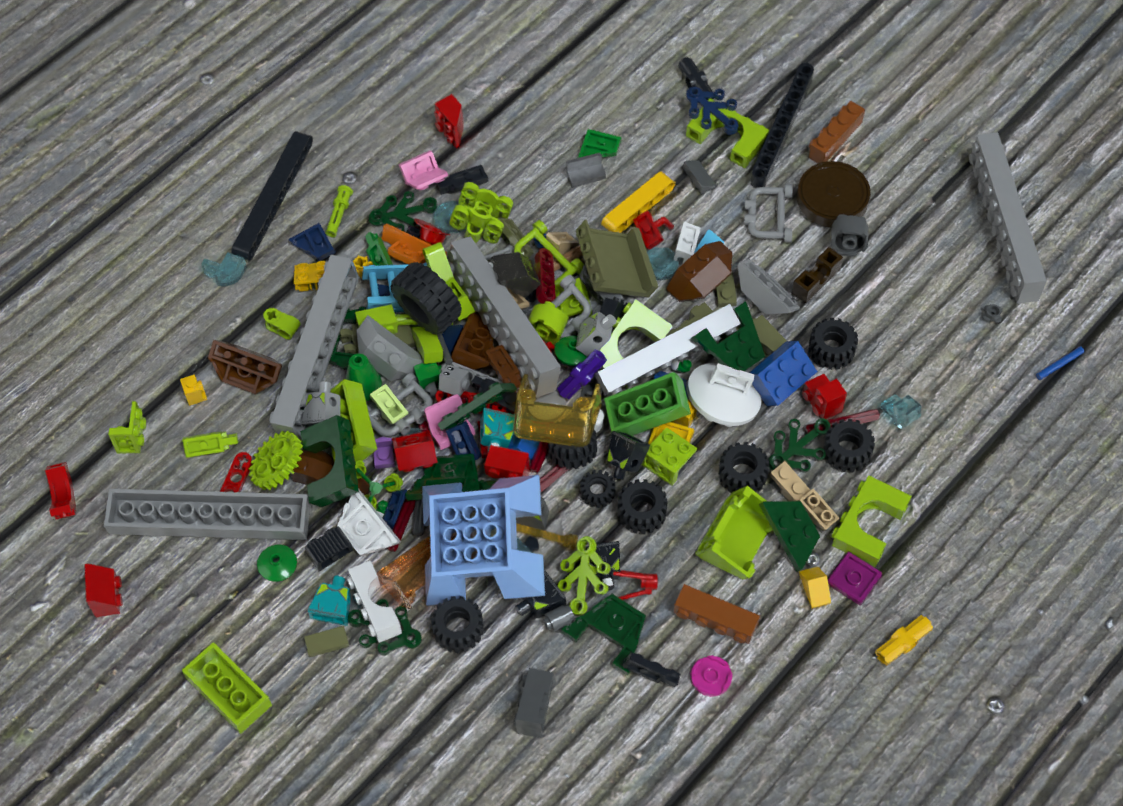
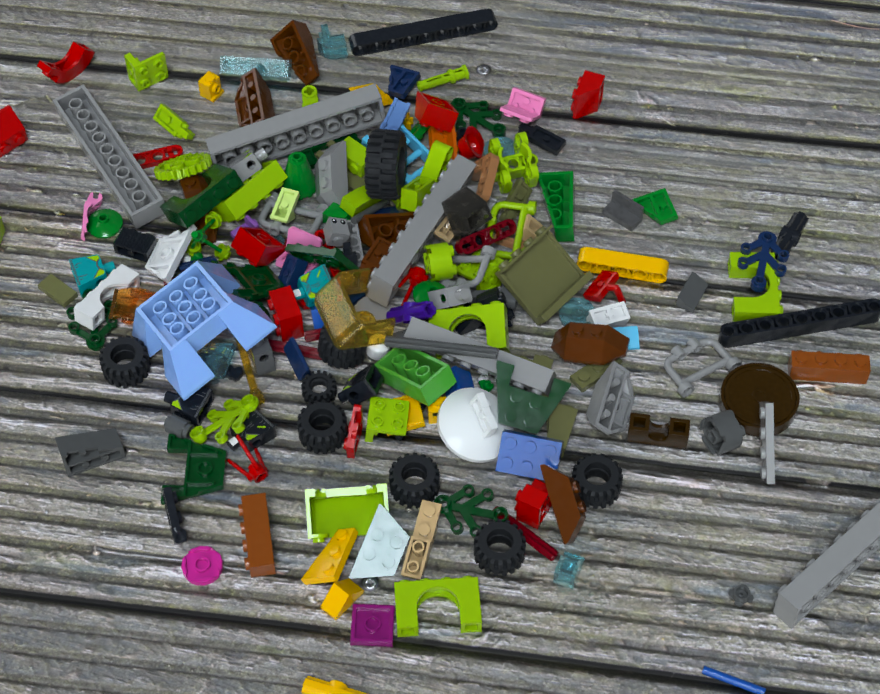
camera: 55 degrees right, 5 degrees down
none -> bright pink arm [81,192,103,241]
none -> clear light blue brick [220,55,292,77]
none -> reddish brown wedge [270,20,320,85]
none -> dark blue slope [284,337,311,381]
none -> yellow wing [301,528,359,585]
none -> red wing [343,404,363,459]
none -> medium blue arm [380,97,411,130]
none -> dark grey axle [384,335,499,359]
none -> red slope [415,91,459,132]
none -> medium nougat beam [471,153,500,203]
none -> green wedge [538,171,575,242]
none -> reddish brown wedge [540,464,587,545]
none -> light grey wing [759,402,775,484]

